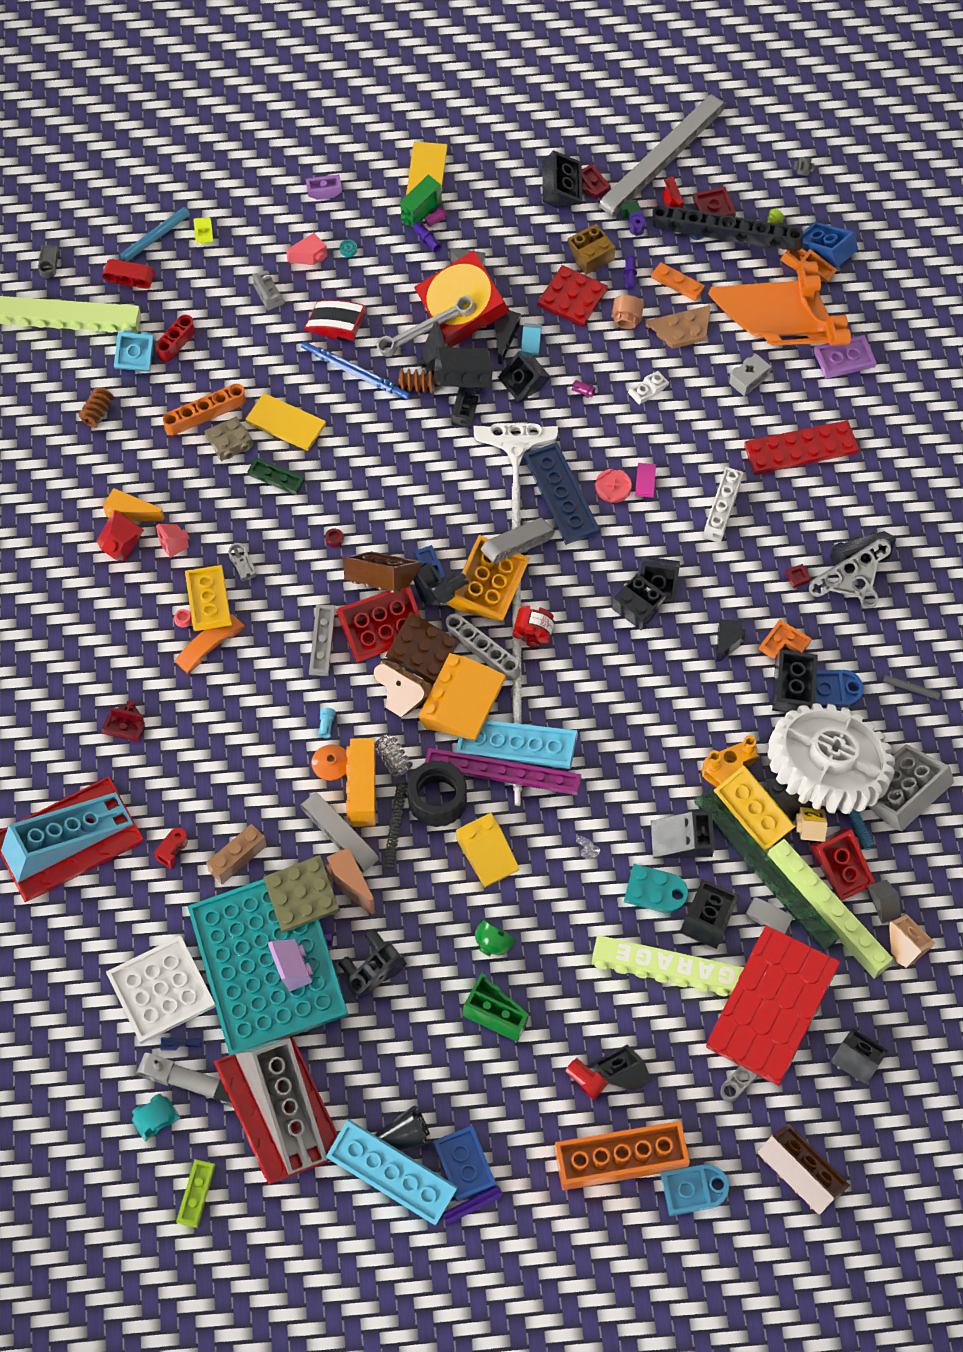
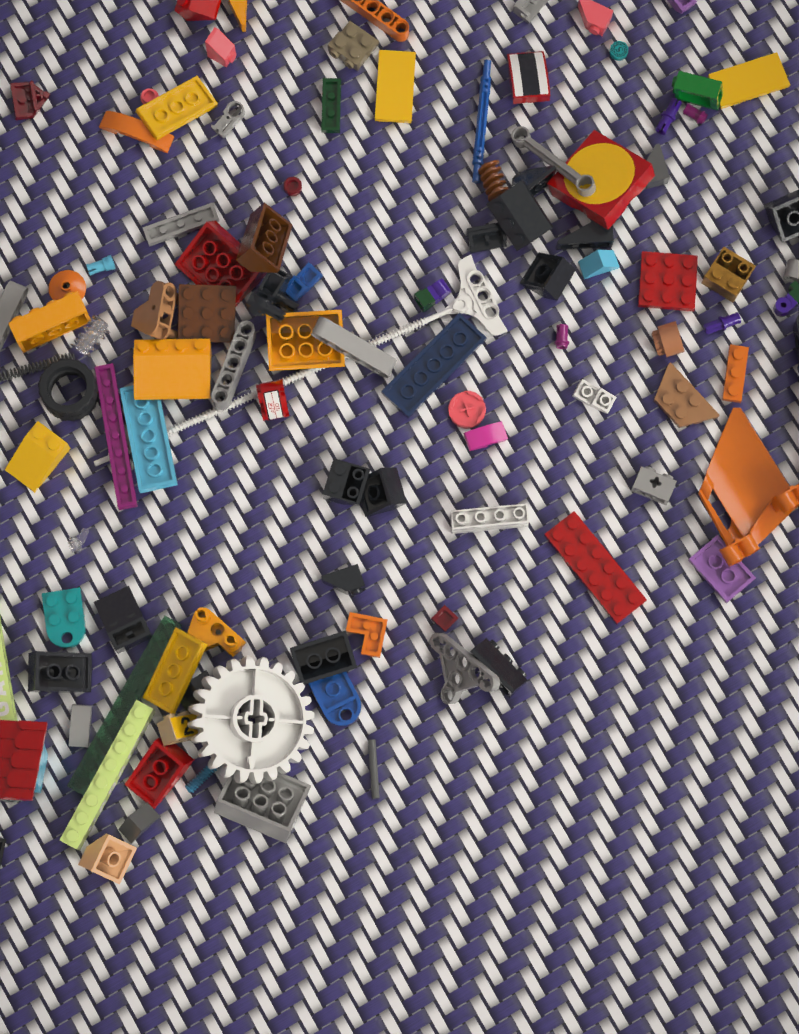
camera: 65 degrees right, 15 degrees up
none -> leg [414,279,452,313]

